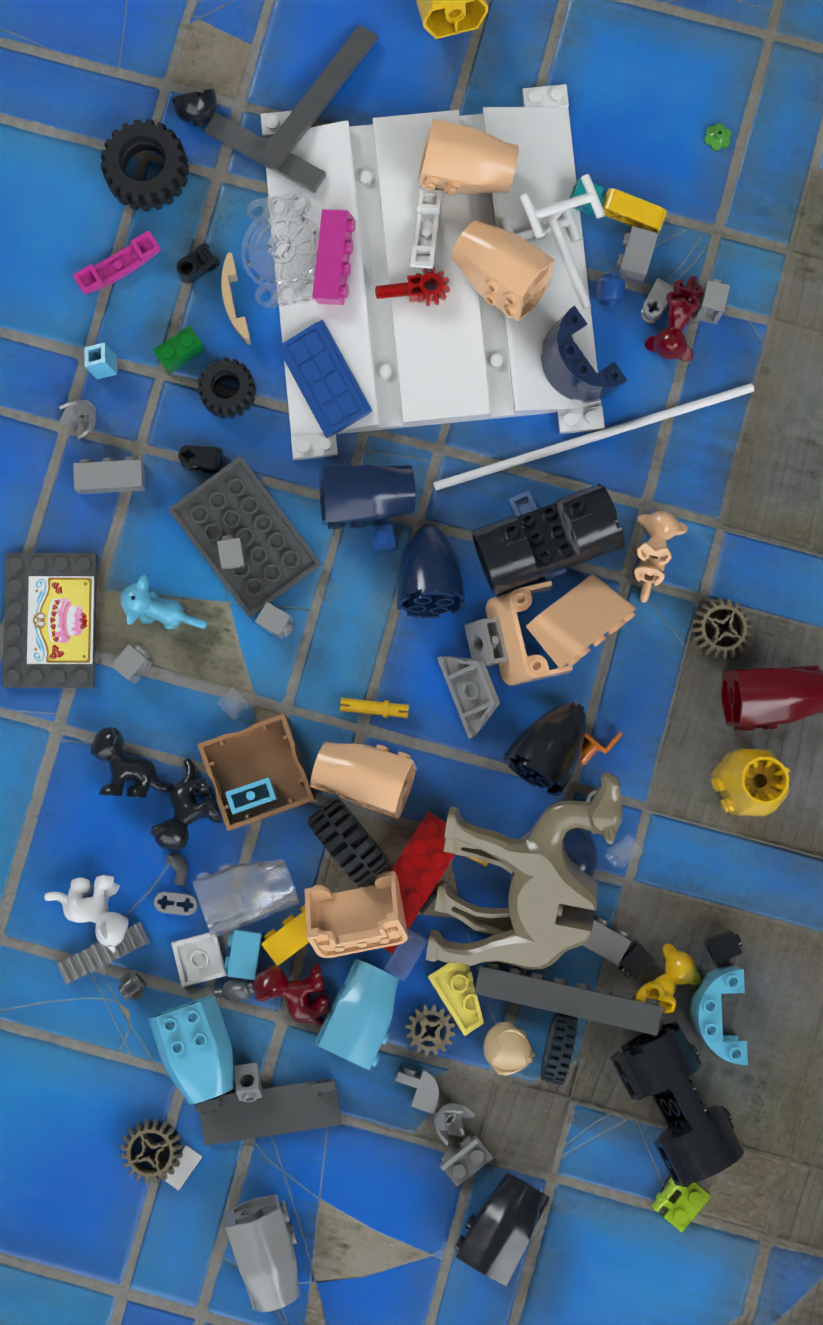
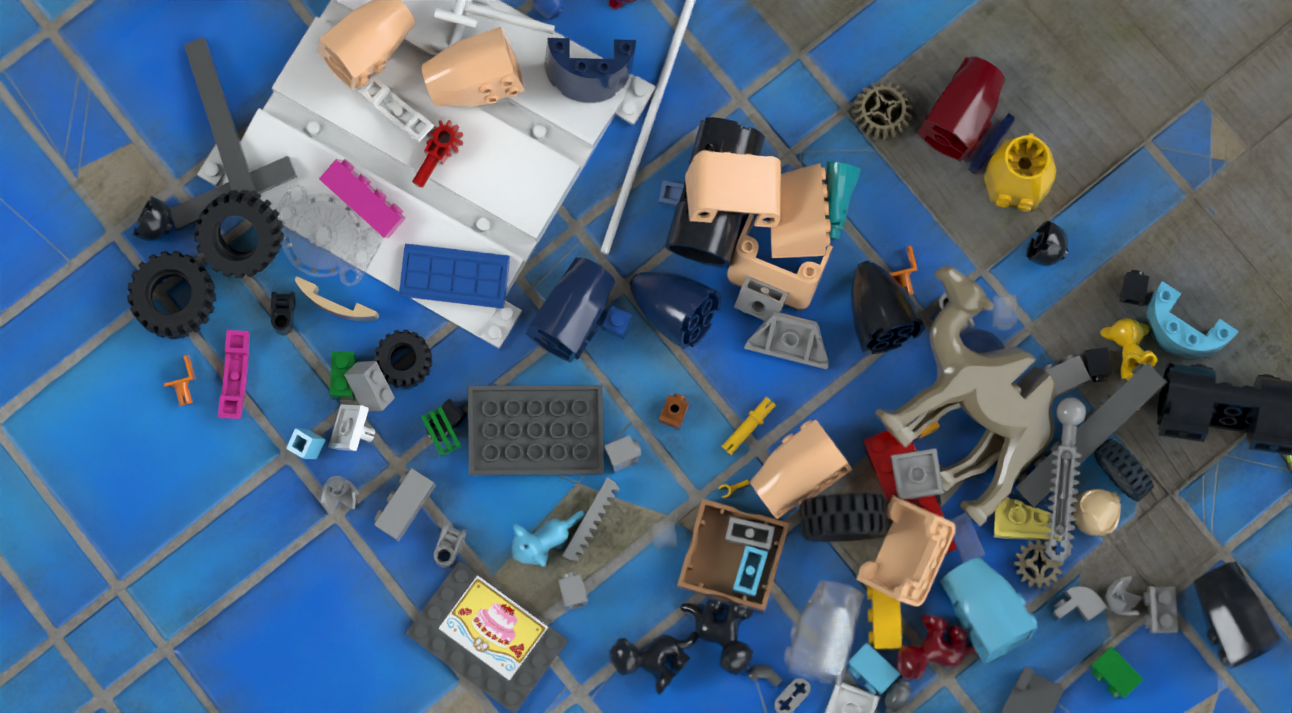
camera: 50 degrees left, 5 degrees down
light grey brick [217,535,245,570] -> none
light nougat animal [634,511,688,603] -> none
none -> orange bracket [163,355,196,406]
none -> black tyre [194,190,284,278]
none -> white tile [328,404,375,451]
none -> light grey brick [345,361,395,411]
none -> green tile [421,406,461,457]
none -> light grey piece [434,523,467,568]
none -> light grey gear [563,478,620,563]
none -> dark orange brick [659,393,689,430]
none -> light nougat windscreen [685,150,781,228]
none -> yellow hand [718,479,750,498]
none -> light grey brick [725,517,775,552]
none -> teal piece [825,161,861,240]
none -> light grey tile [891,449,944,500]
none -> clear blue tile [968,113,1015,175]
none -> black cylinder [1026,221,1069,266]
none -> light grey gear [1045,397,1086,562]
none -> green brick [1089,646,1144,700]

